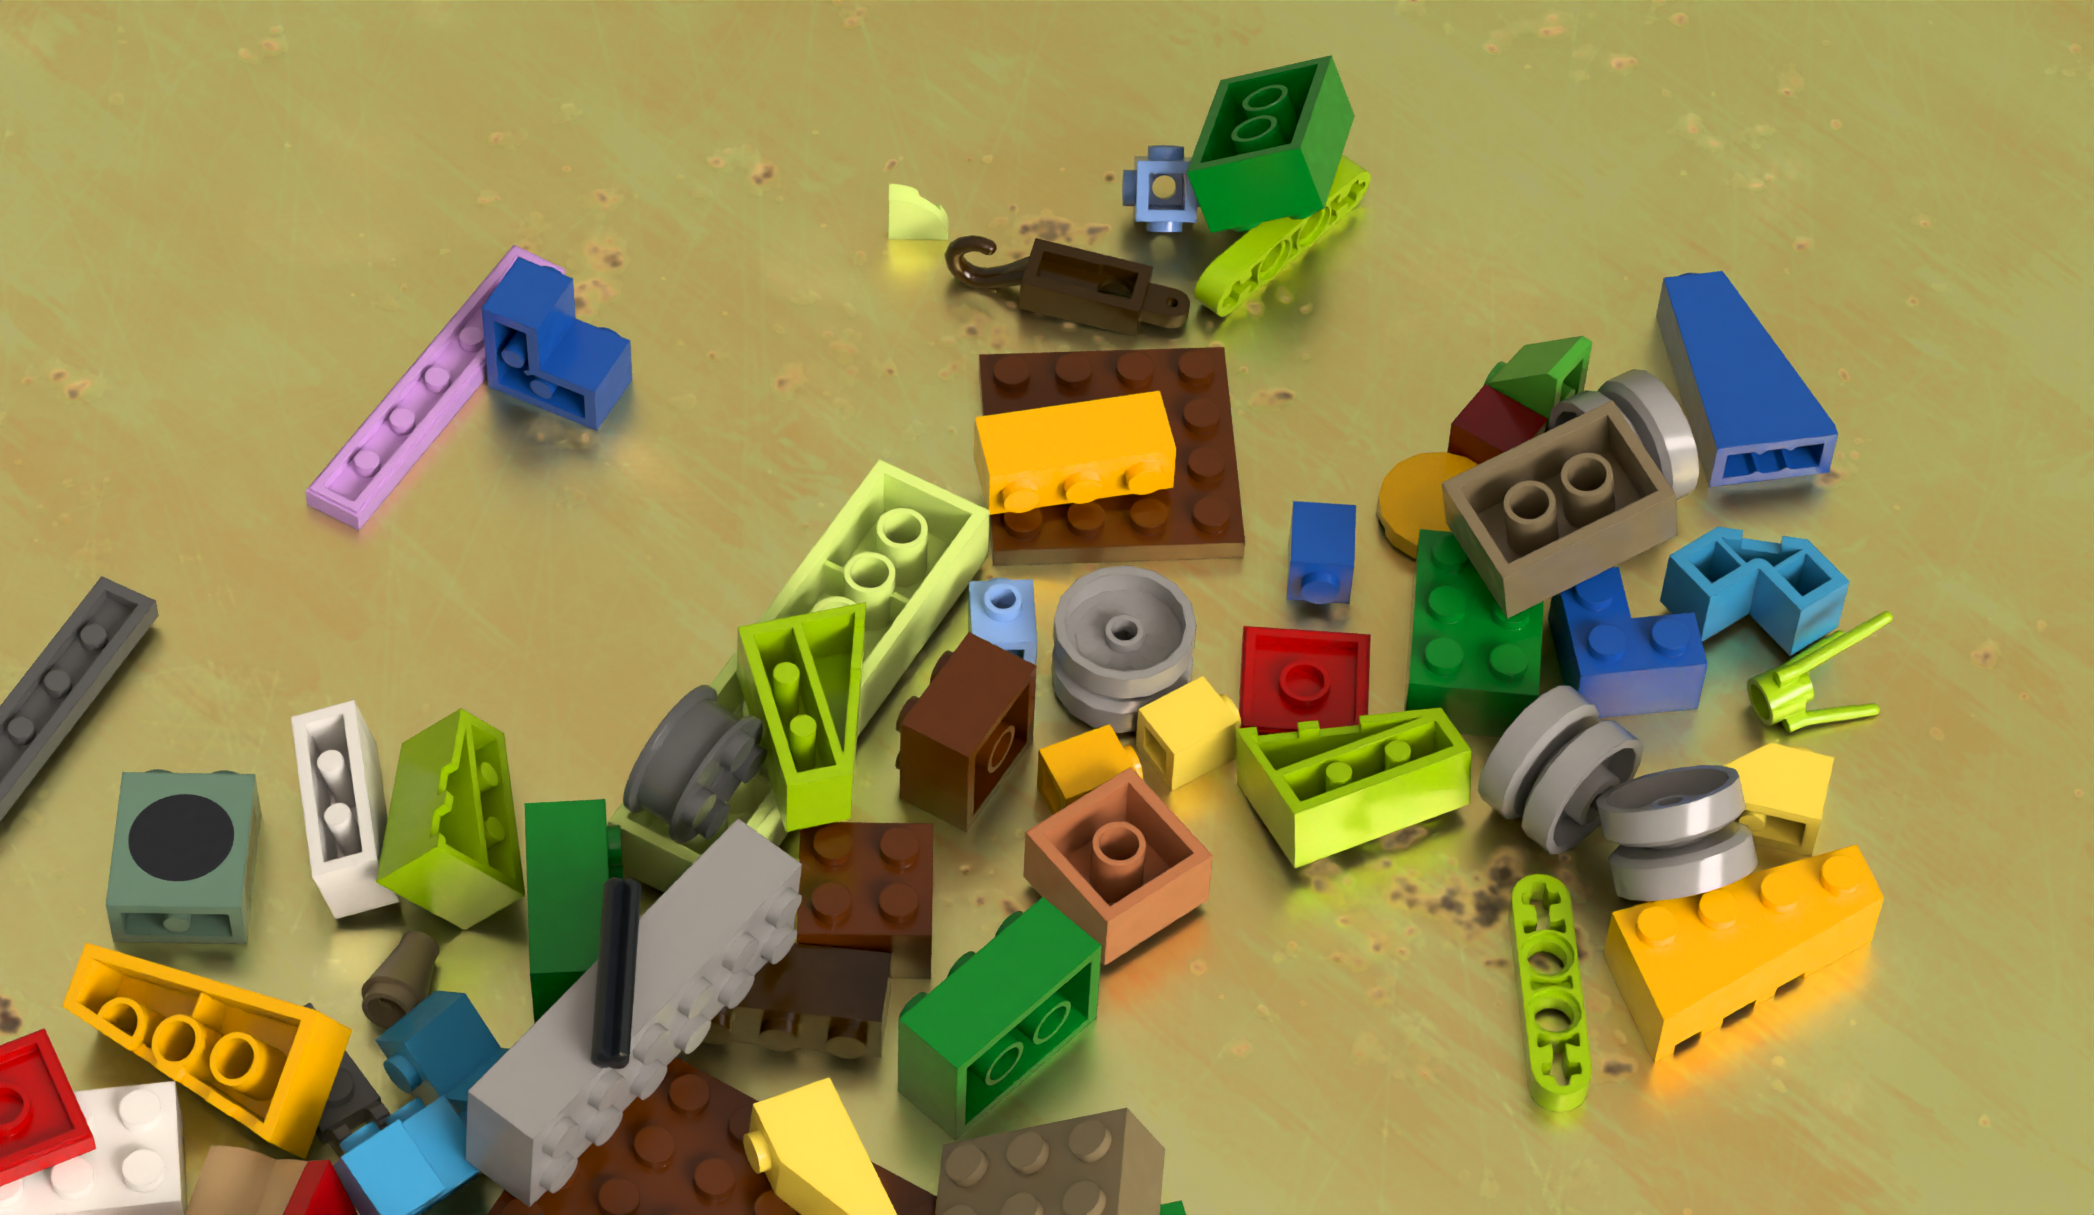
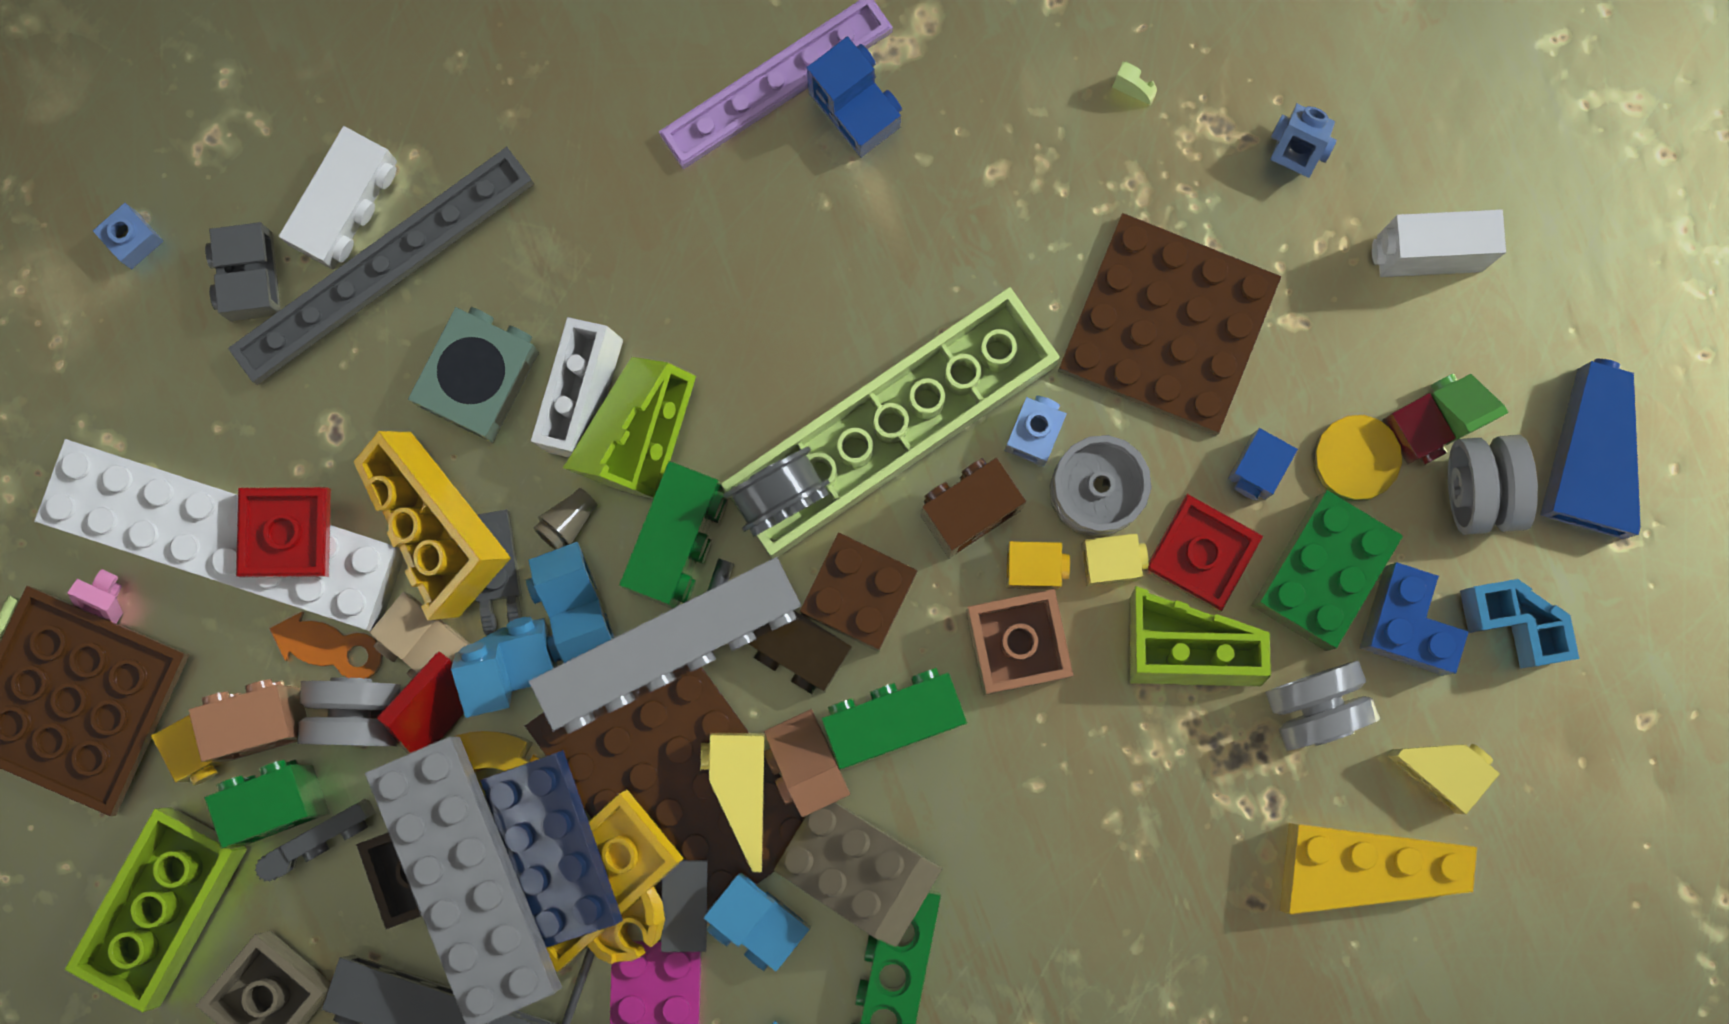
camera: 30 degrees right, 30 degrees up
black axle [591,877,641,1070] -> none
lime wedge [737,602,866,832] -> none
dark brown piece [945,235,1190,337] -> none
yellow brick [974,391,1176,515] -> none
green brick [1186,55,1355,233] -> none
lime beam [1194,155,1371,317] -> none
dark tan brick [1442,400,1678,619] -> none
lime beam [1508,874,1592,1112] -> none
light grey wheel [1596,765,1758,901] -> none
lime plant [1747,611,1893,733] -> none
none -> nougat brick [764,709,851,817]
none -> white brick [1372,209,1506,277]

